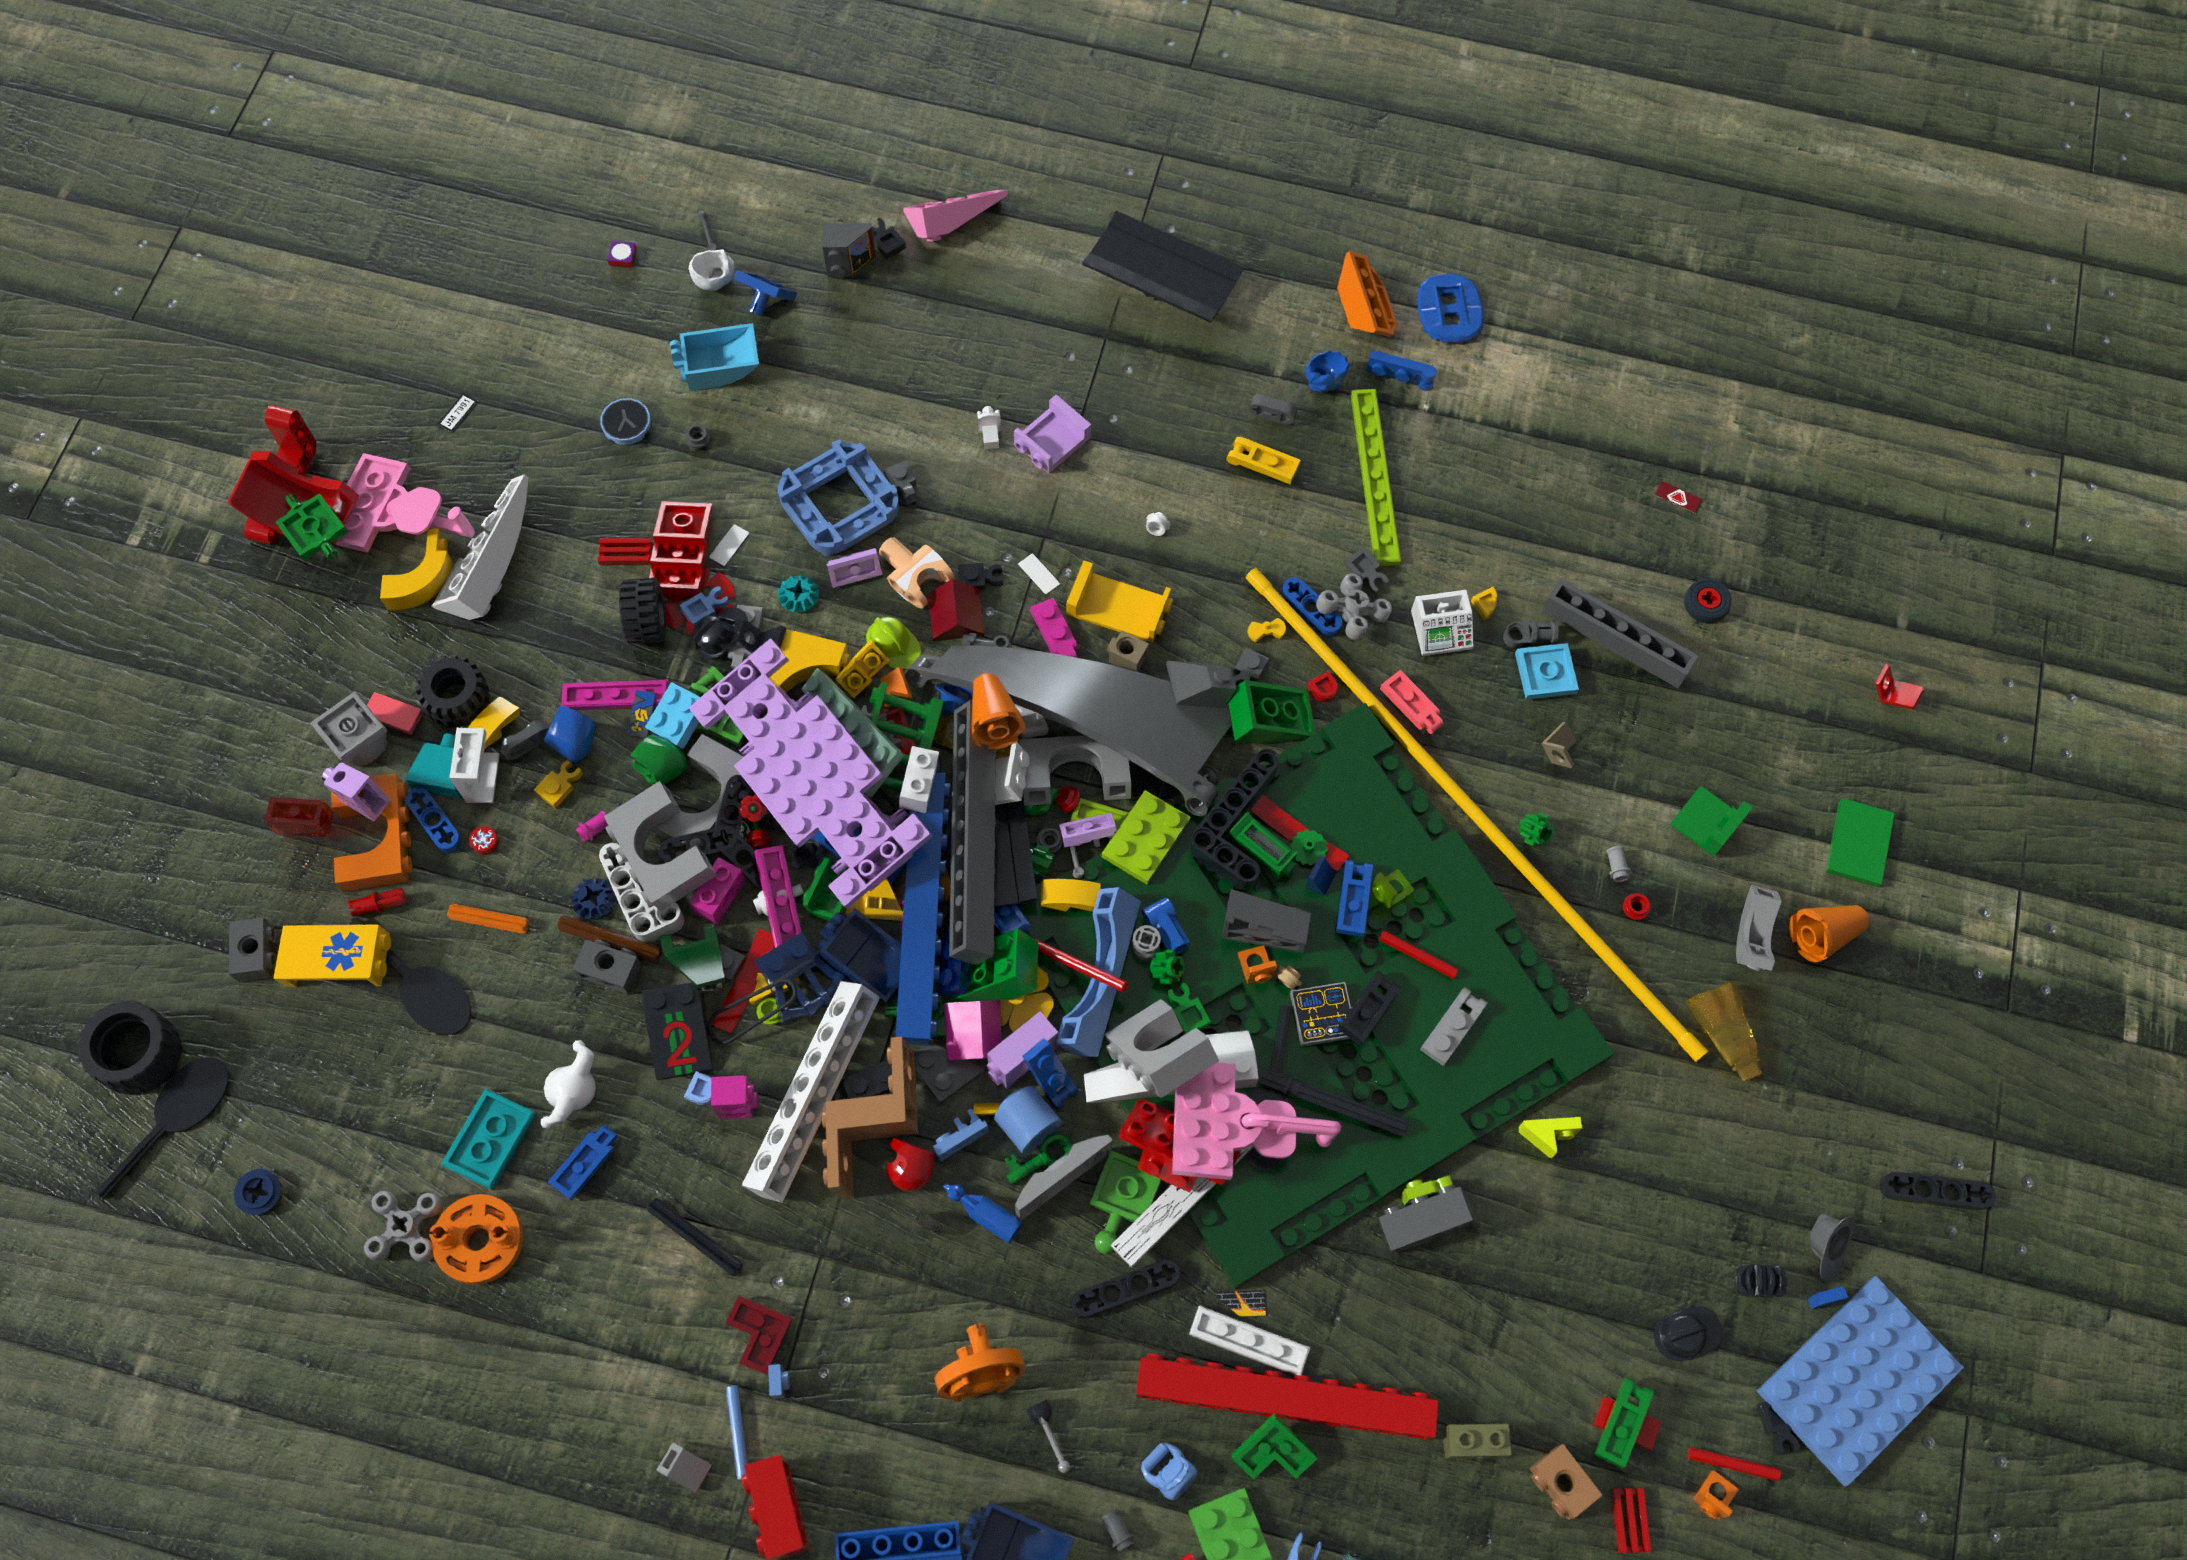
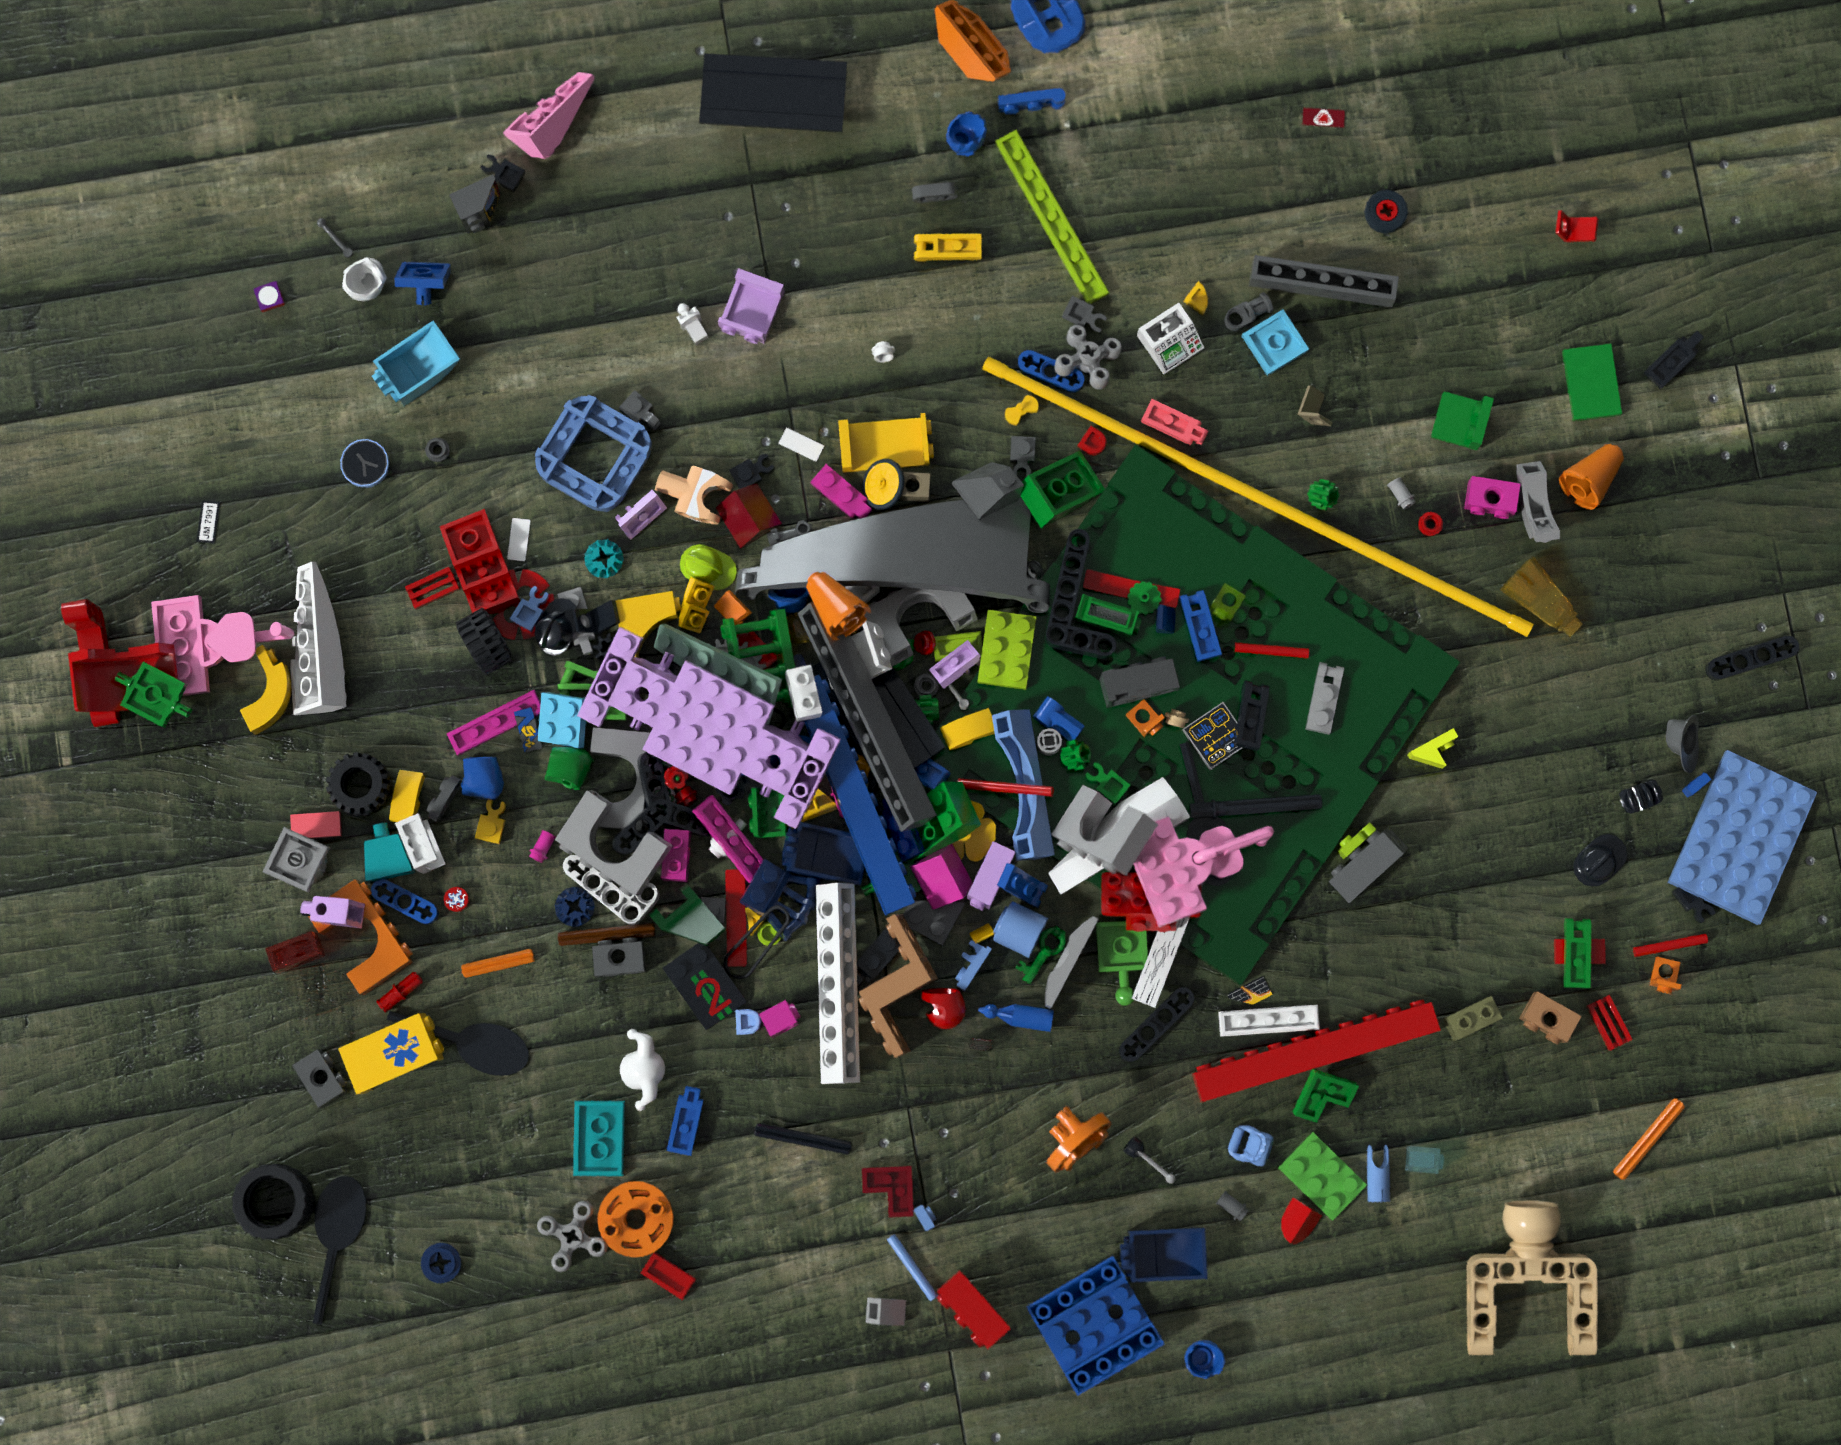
camera: 20 degrees left, 15 degrees up
none -> red tile [641,1252,696,1300]
none -> yellow wheel [862,459,905,510]
none -> dark pink brick [1464,476,1520,519]
none -> black hinge [1644,331,1704,390]

